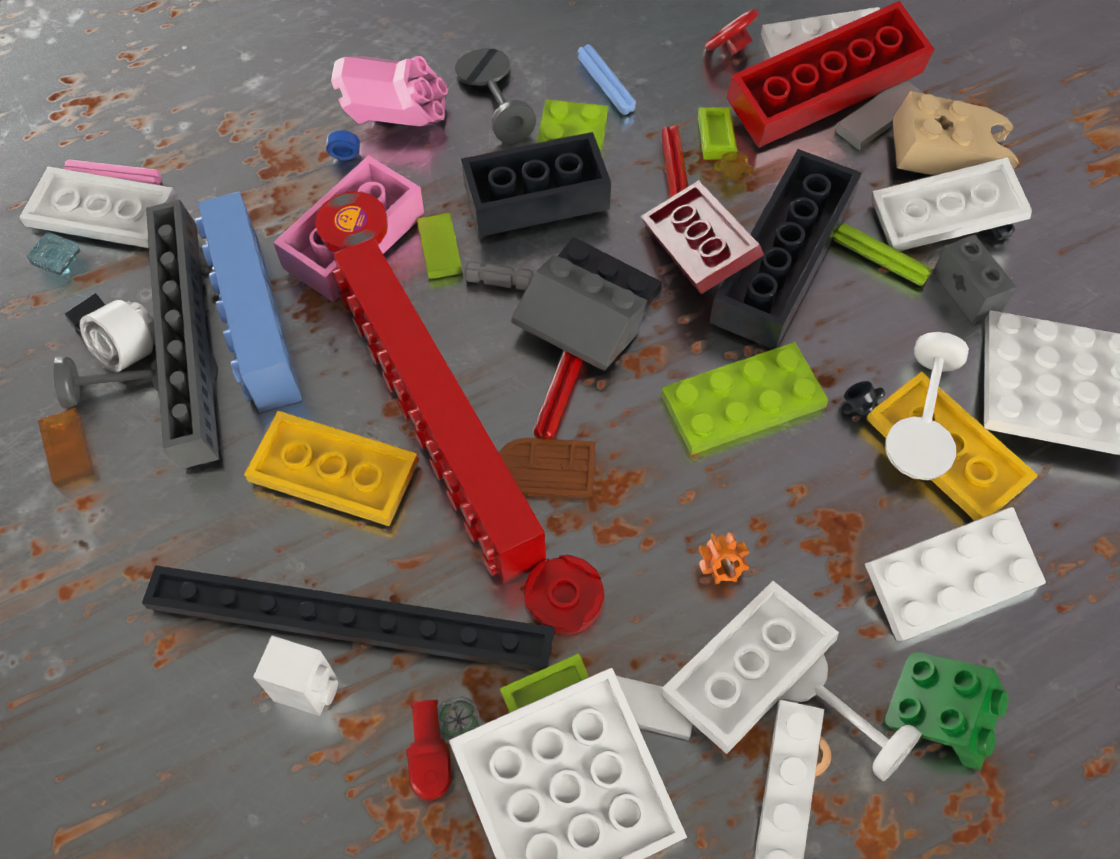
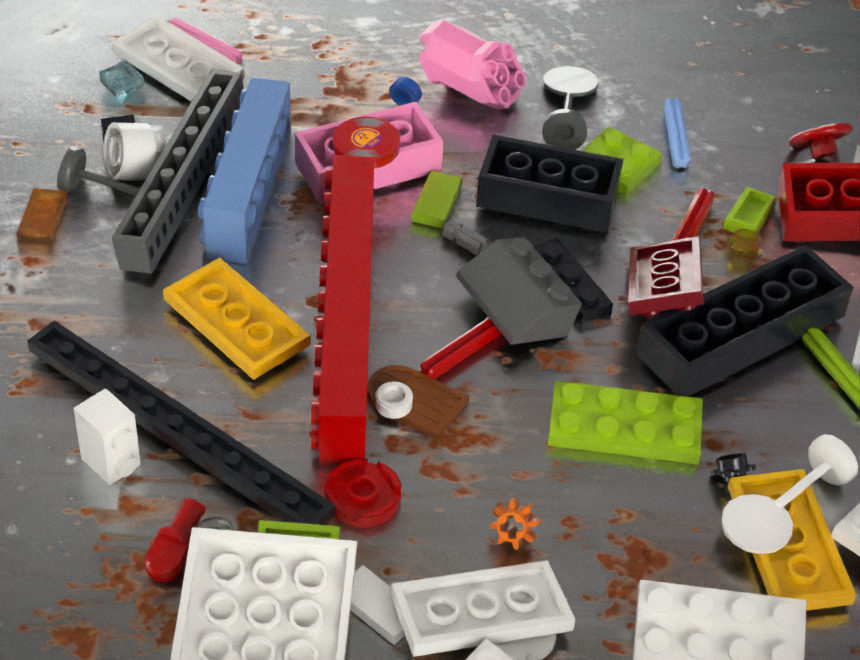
camera: 25 degrees right, 15 degrees down
none -> white tile [375,382,413,419]

